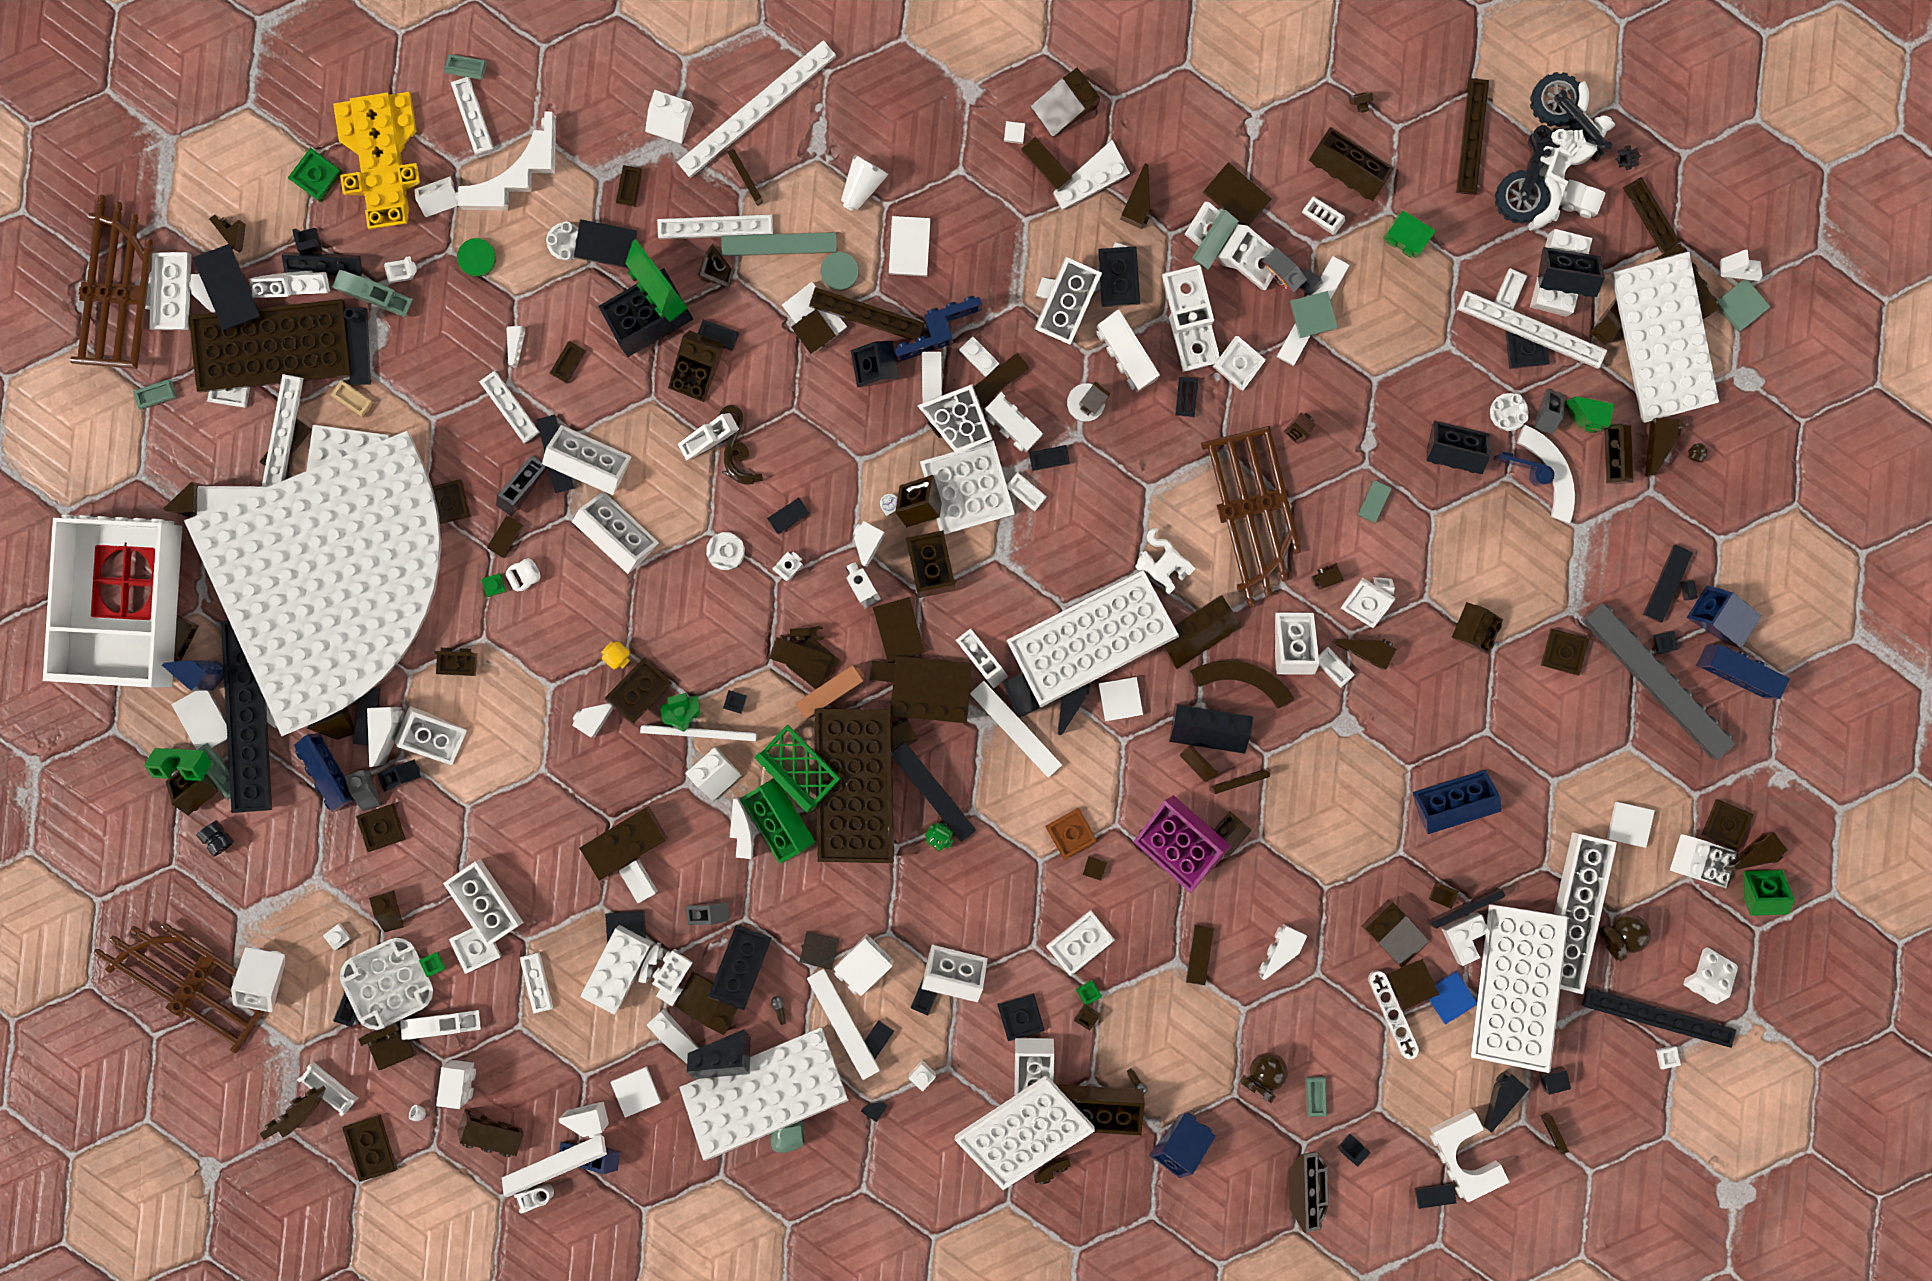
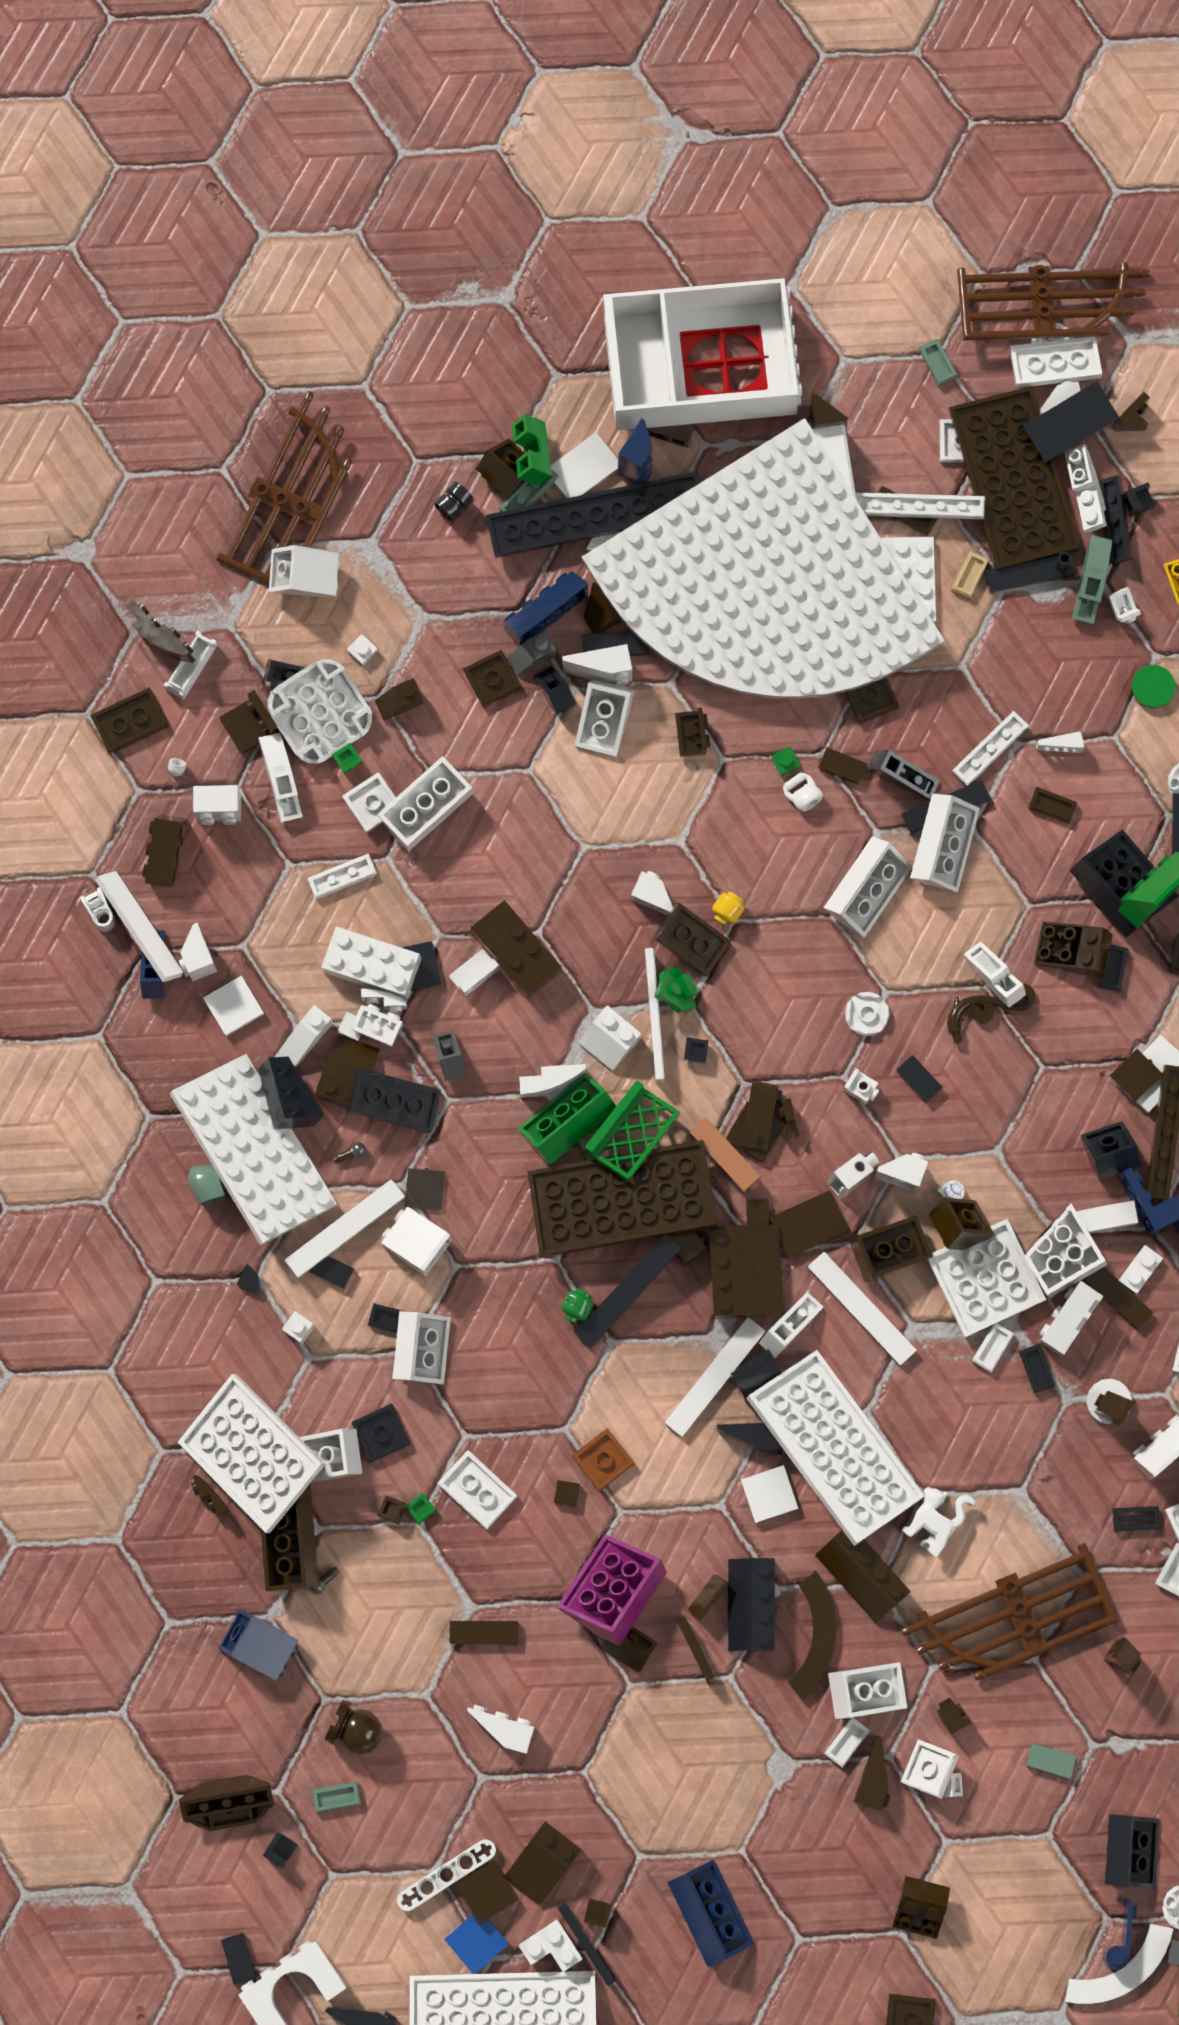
camera: 80 degrees right, 10 degrees down
none -> white tile [807,1252,917,1366]

